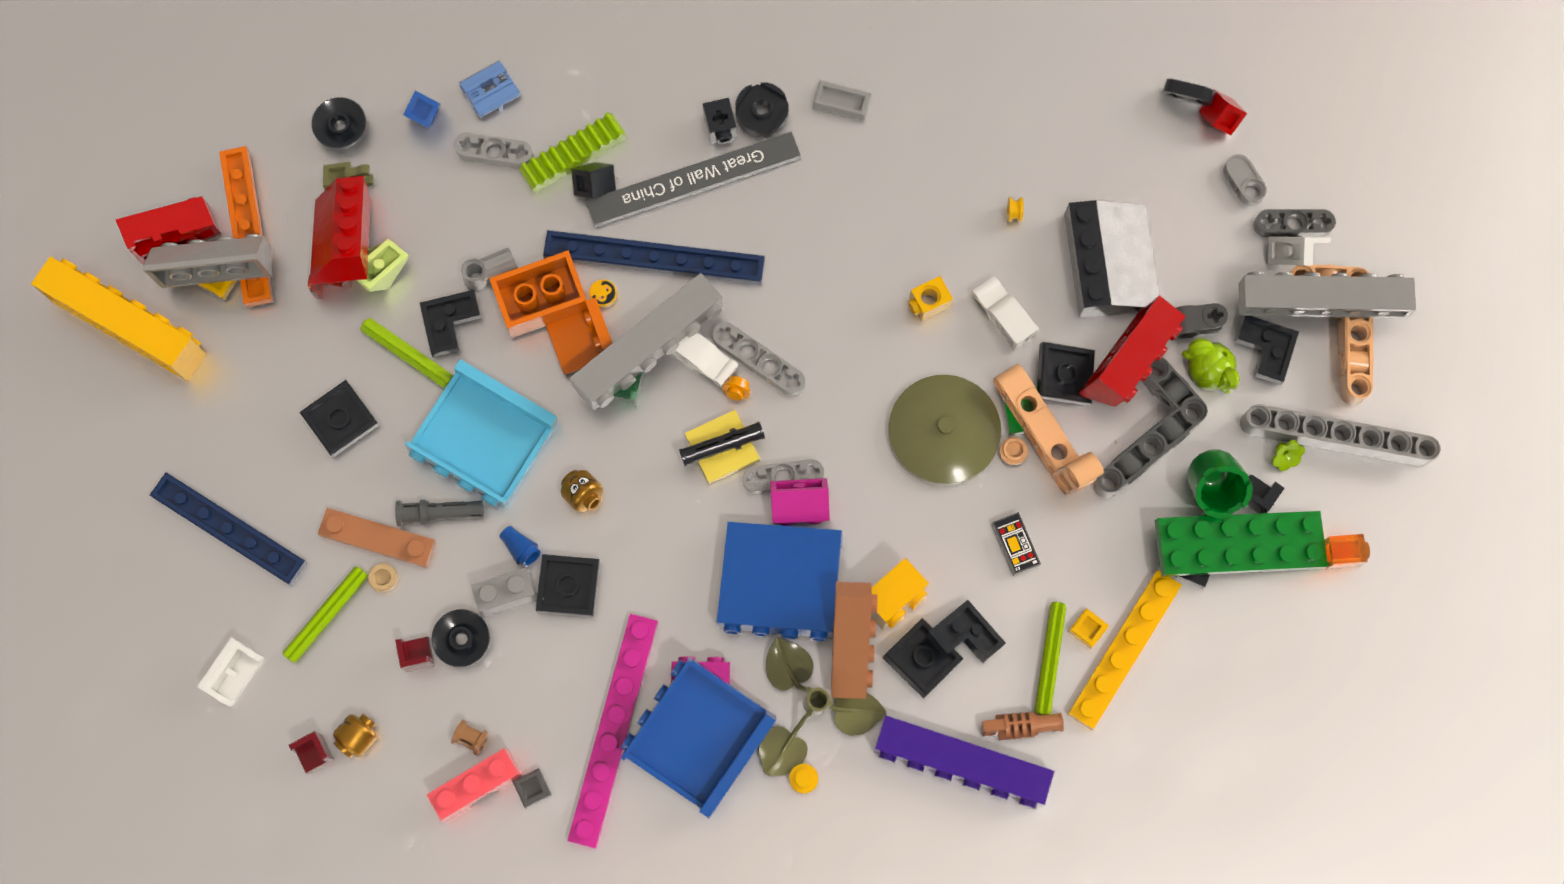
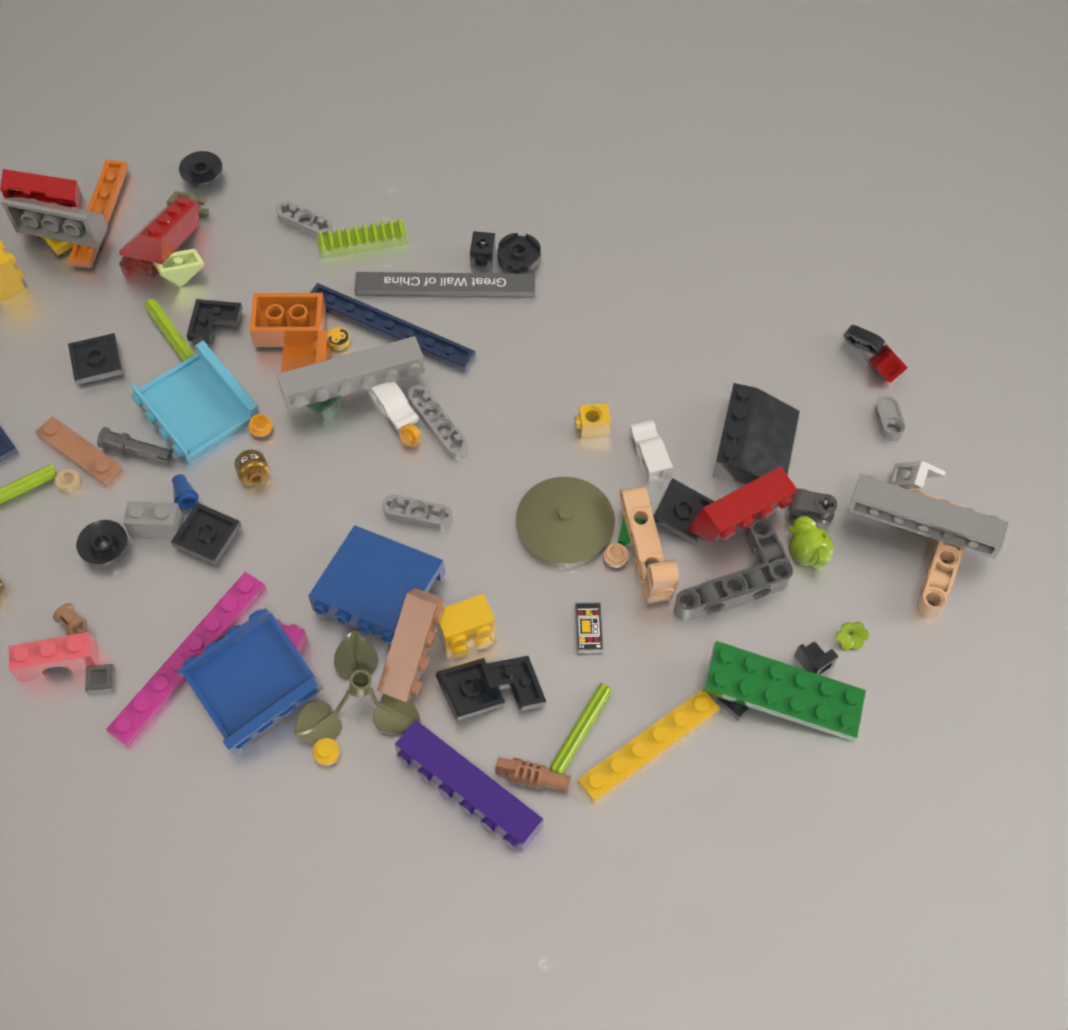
camera: 20 degrees right, 15 degrees down
dark red panel [395,636,435,672] -> none
blue brick [403,91,441,129] -> none
medium blue piece [459,61,520,118] -> none
light grey piece [461,248,518,291] -> none
black panel [571,162,616,199] -> none
black pin [679,421,765,466] -> none
light yellow plate [685,410,760,485] -> none
dark pink brick [770,478,830,526] -> none
light grey tile [812,80,872,121] -> none
yellow bush [1007,197,1024,222] -> none
yellow tile [1068,608,1109,649] -> none
green cylinder [1187,449,1253,518] -> none
black plate [1236,316,1299,385] -> none
light grey beam [1240,404,1441,466] -> none
dark grey beam [1253,209,1336,237] -> none
clear orange brick [1325,534,1370,570] -> none
none -> light orange plate [248,414,273,437]

